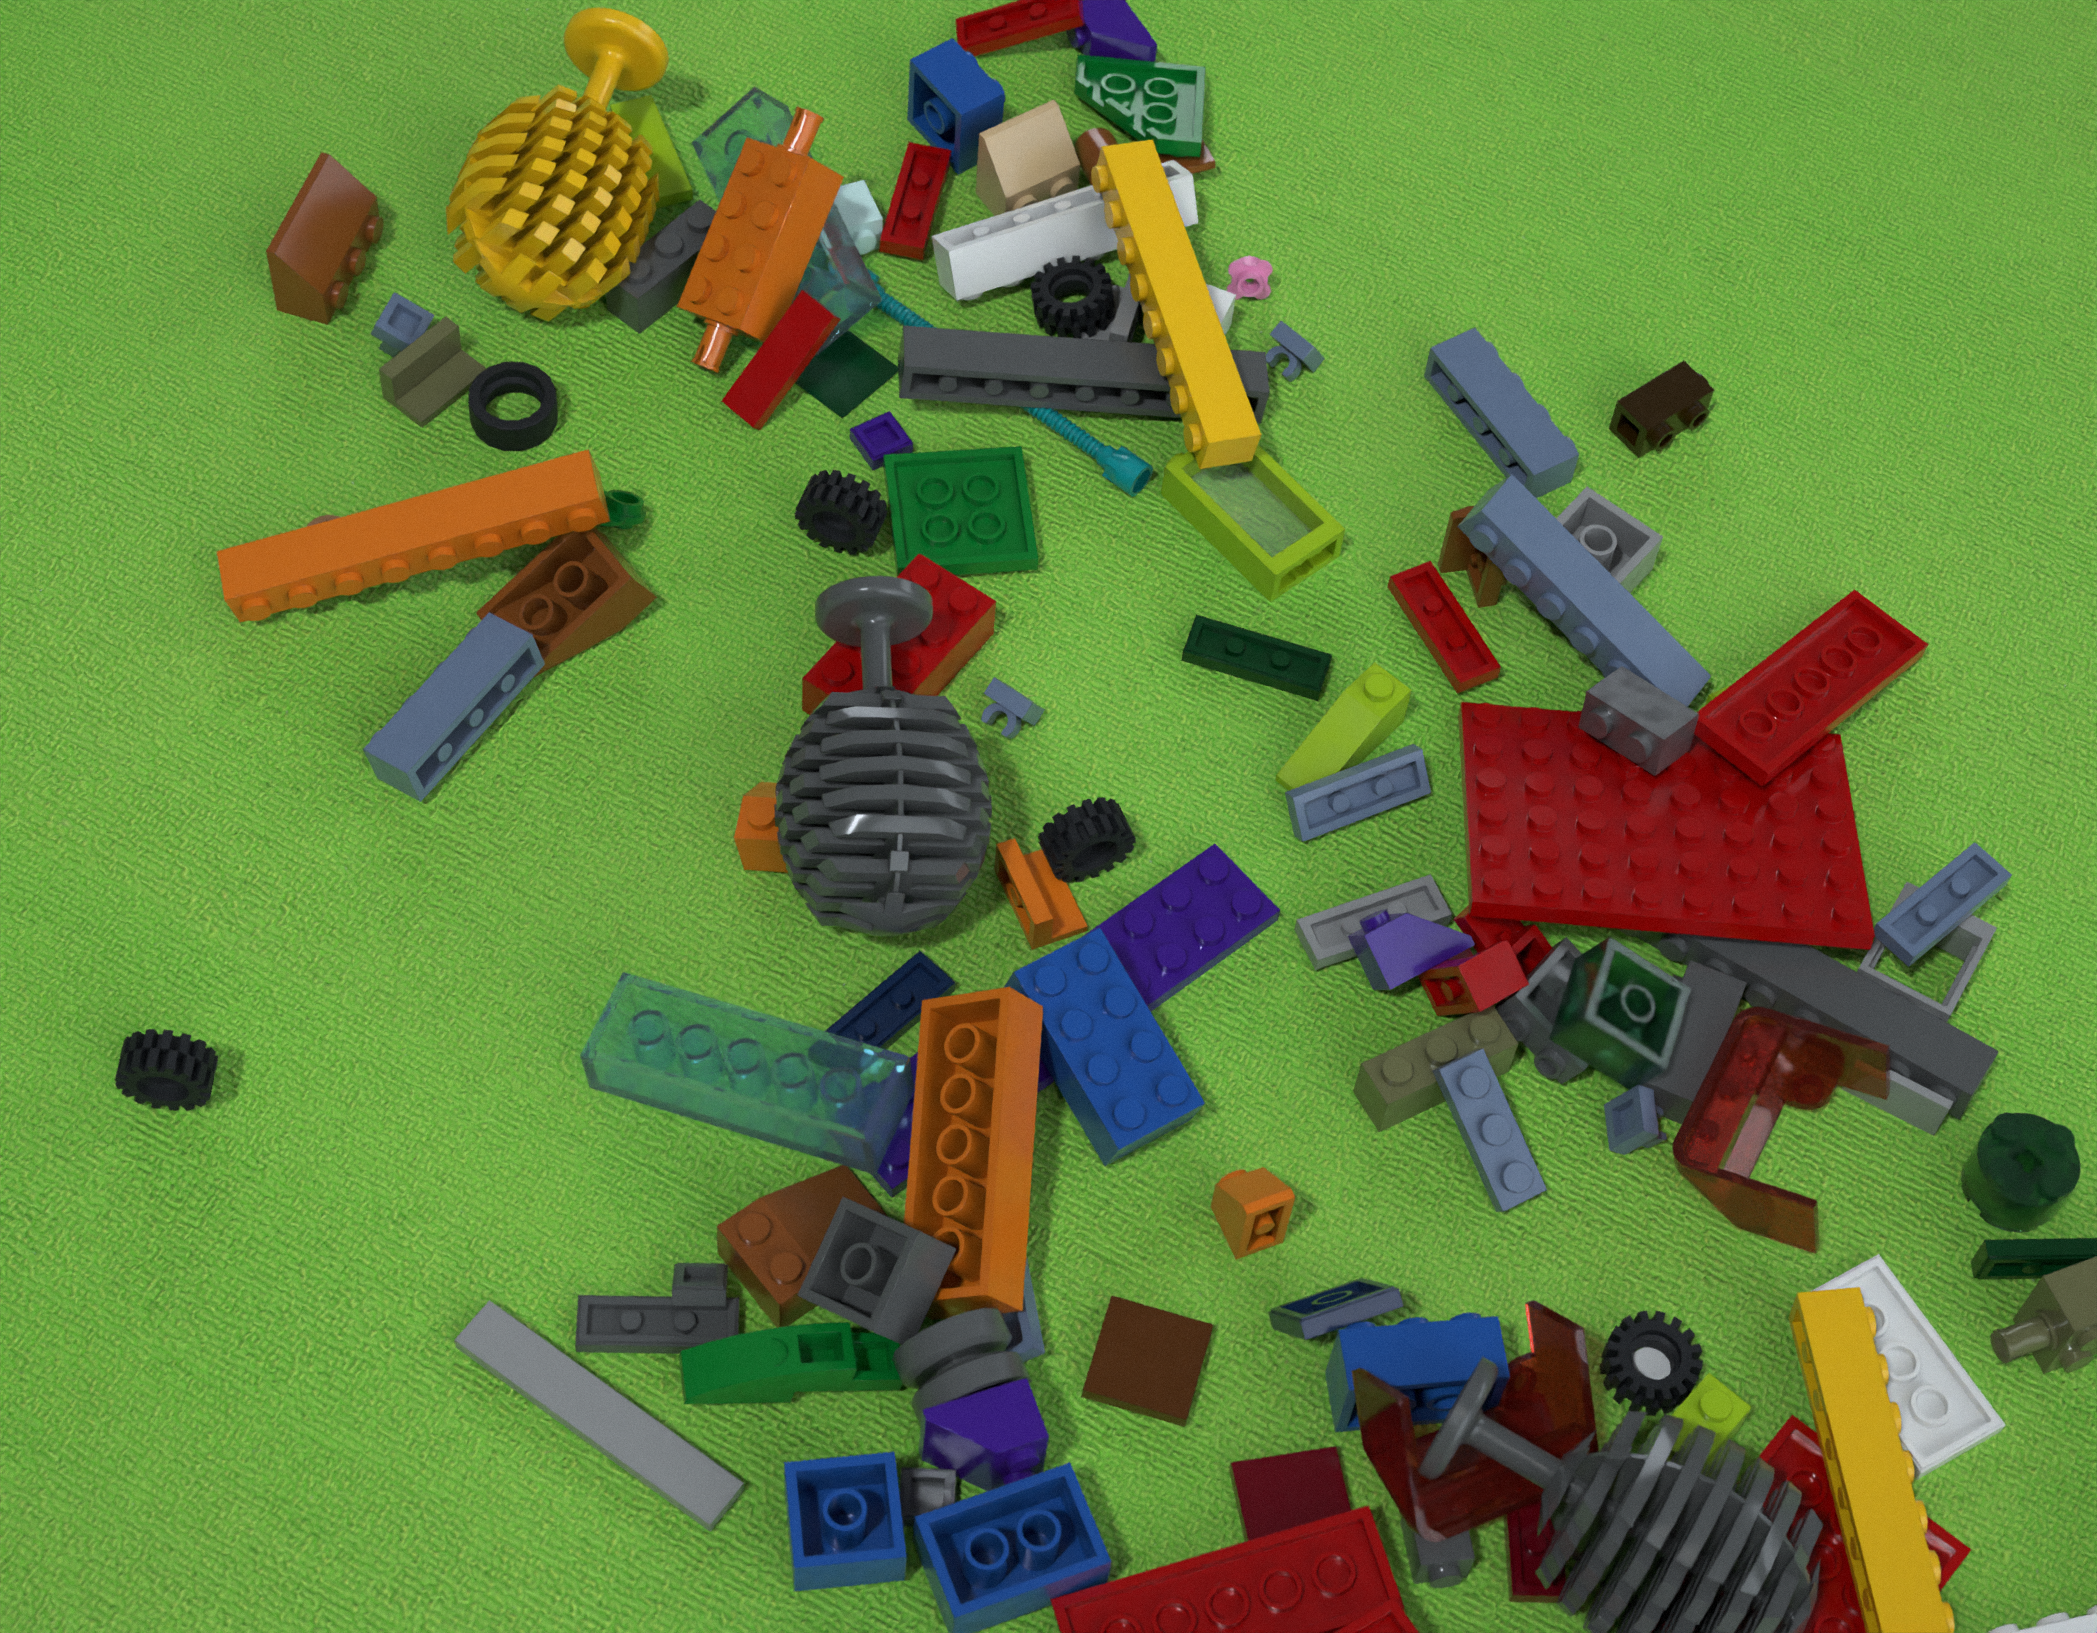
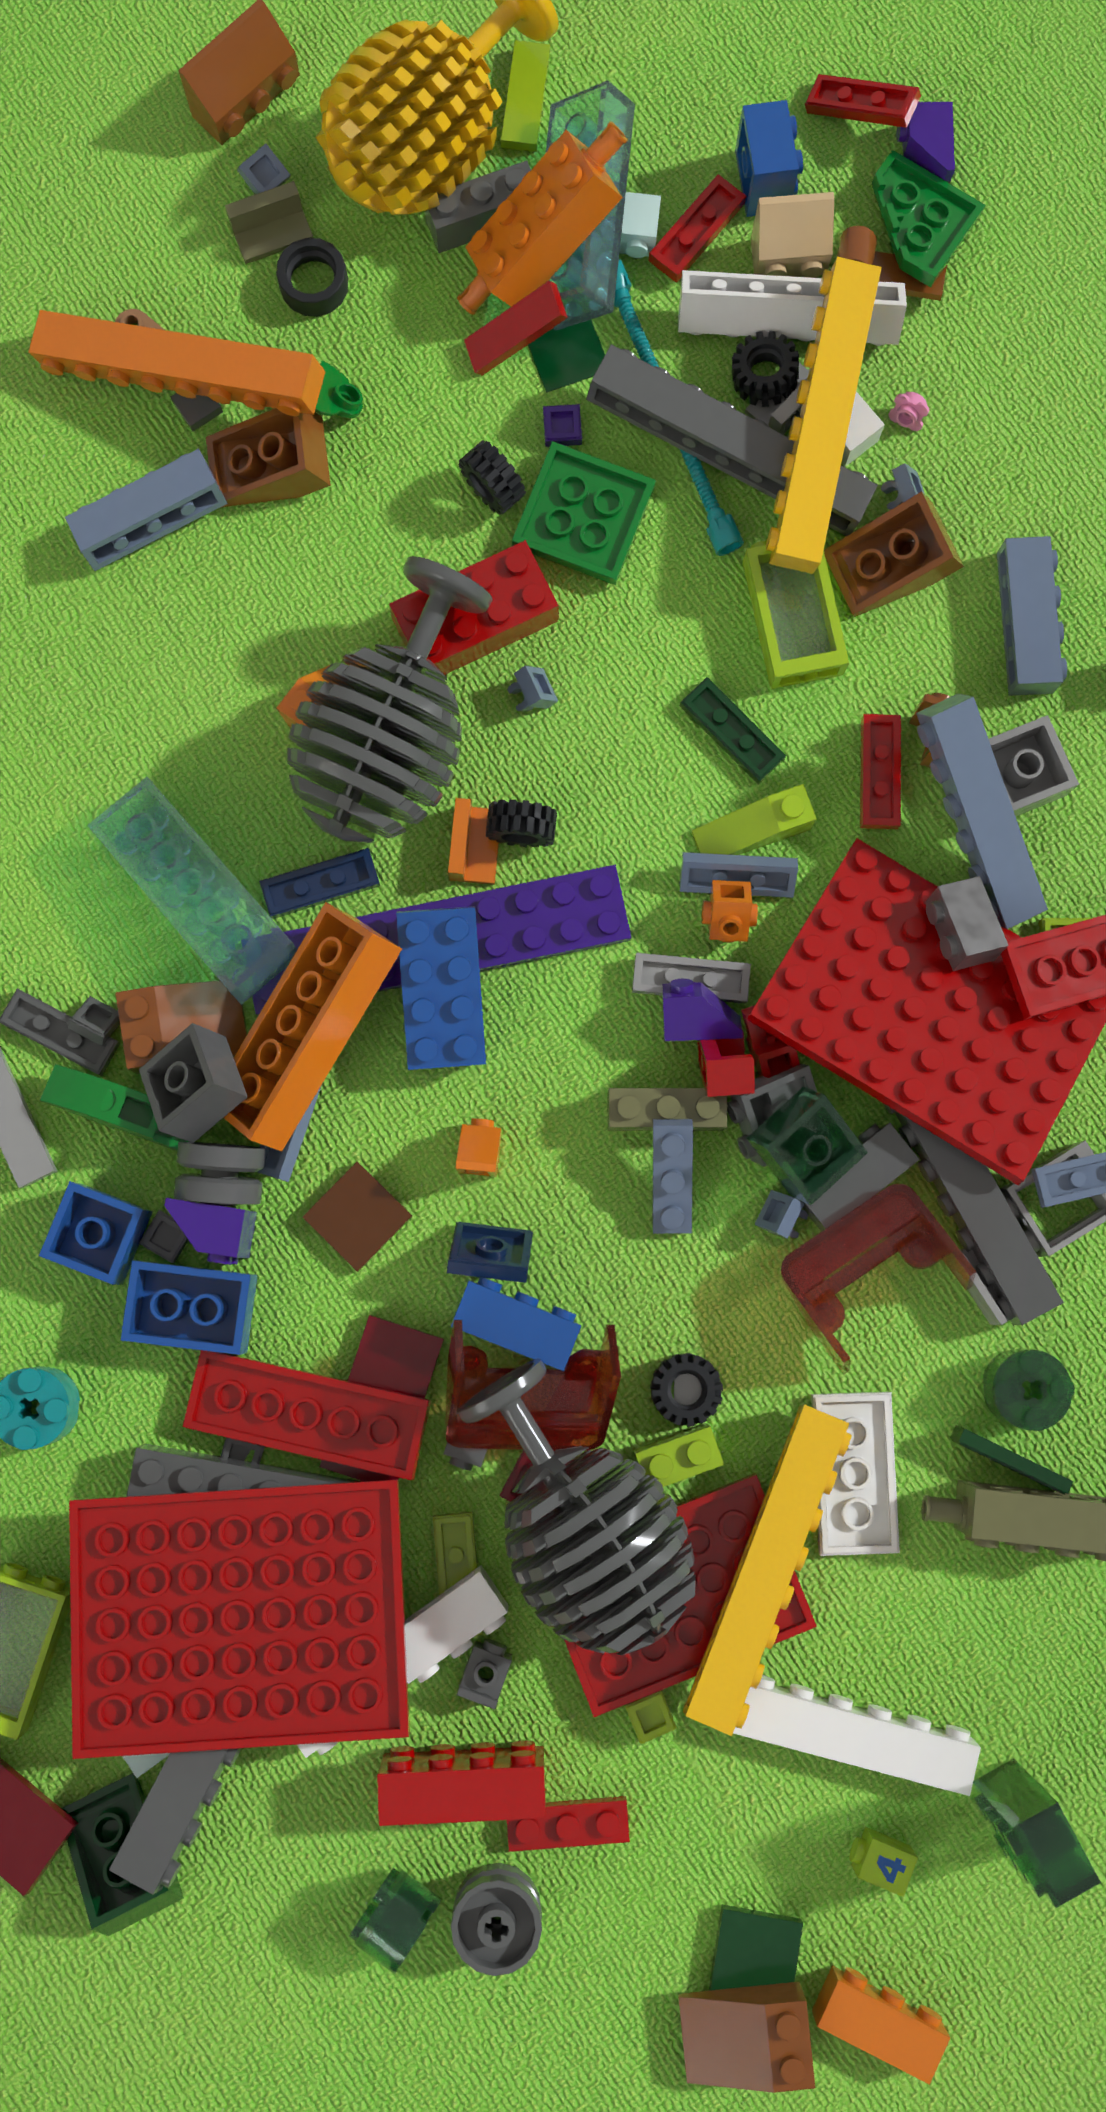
camera: 30 degrees right, 25 degrees up
none -> dark grey tile [170,393,223,432]
none -> orange brick [702,880,758,943]
none -> dark orange slope [824,491,964,617]

